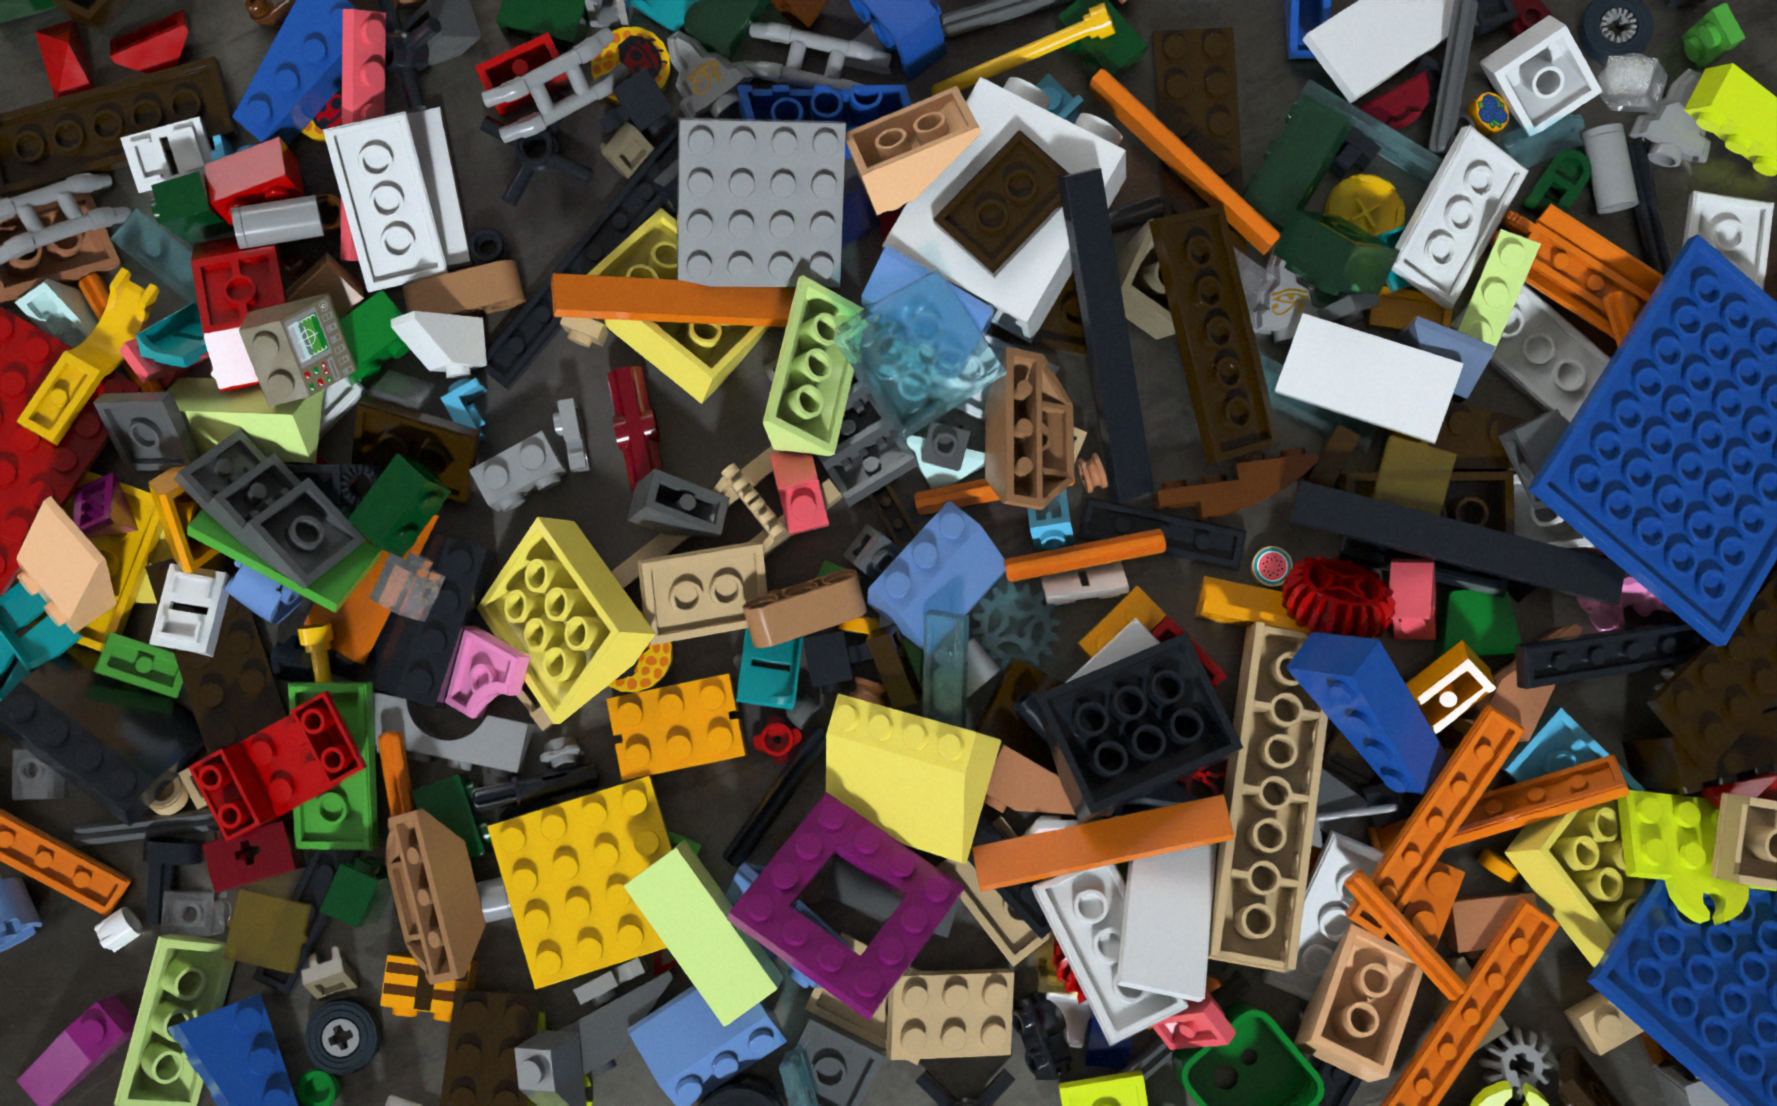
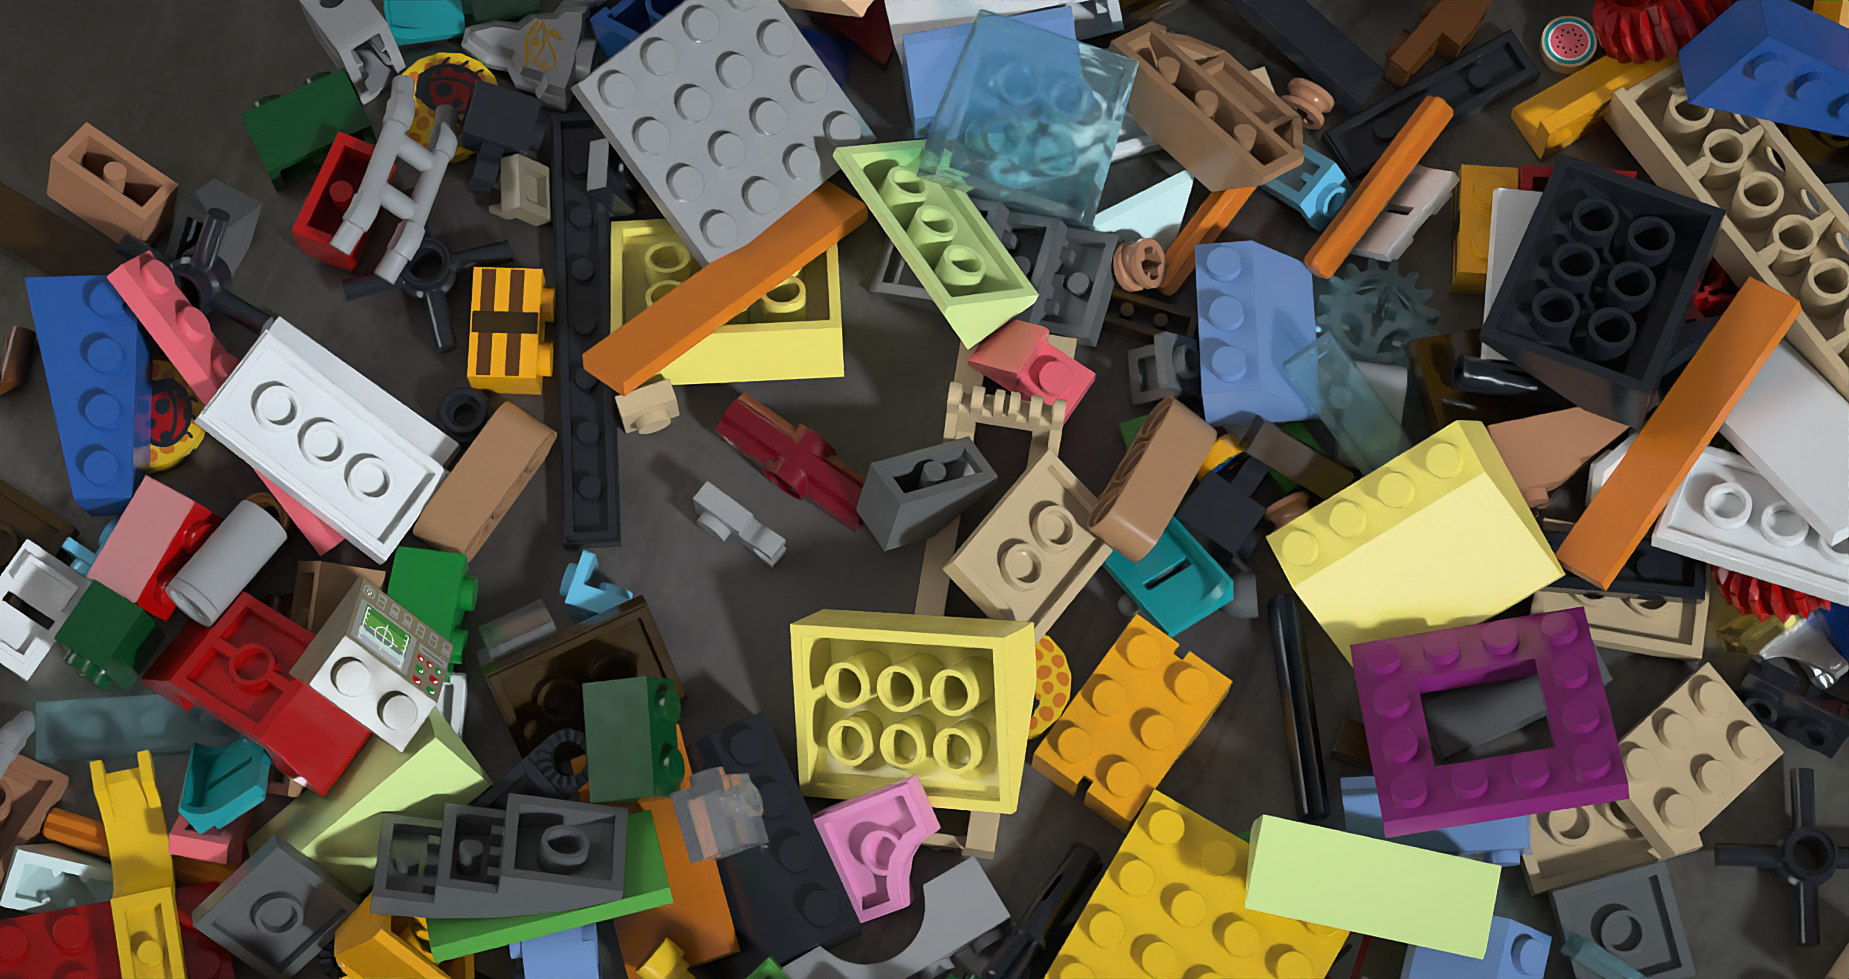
camera: 45 degrees left, 10 degrees down
white slope [391,311,487,379] -> none
light grey brick [469,431,569,512] -> none
light grey plate [540,736,585,770] -> none
red plate [753,715,802,764] -> none
dark grey bracket [921,419,971,471] -> none
none -> light orange brick [467,267,556,395]
none -> nougat bush [1113,238,1167,292]

